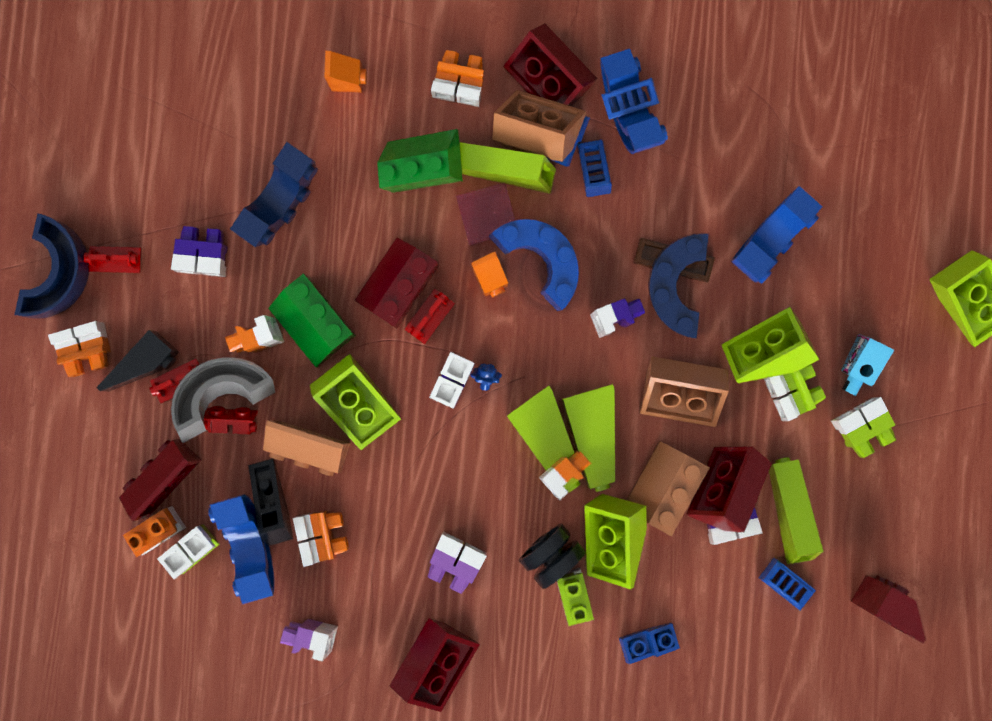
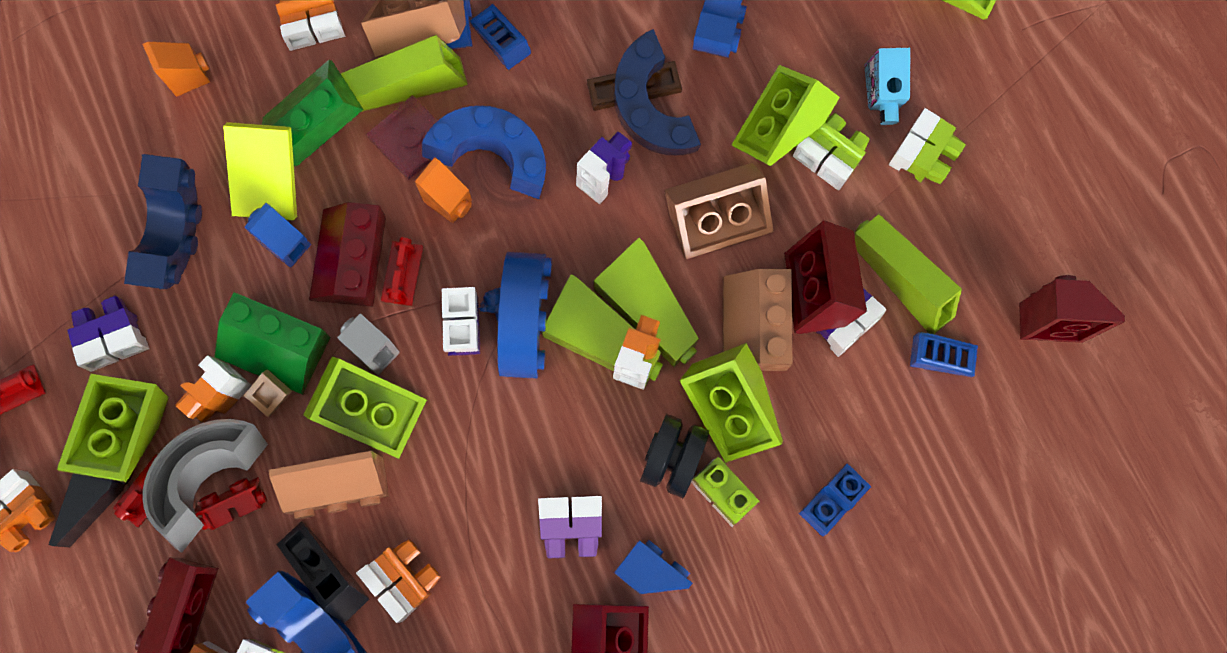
camera: 35 degrees left, 10 degrees down
none -> lime slope [57,374,169,482]
none -> neon yellow tile [223,122,297,220]
none -> blue slope [244,203,311,268]
none -> medium nougat plate [244,370,292,417]
none -> light grey brick [337,314,400,375]
none -> blue brick [497,252,552,379]
none -> blue slope [614,540,693,594]

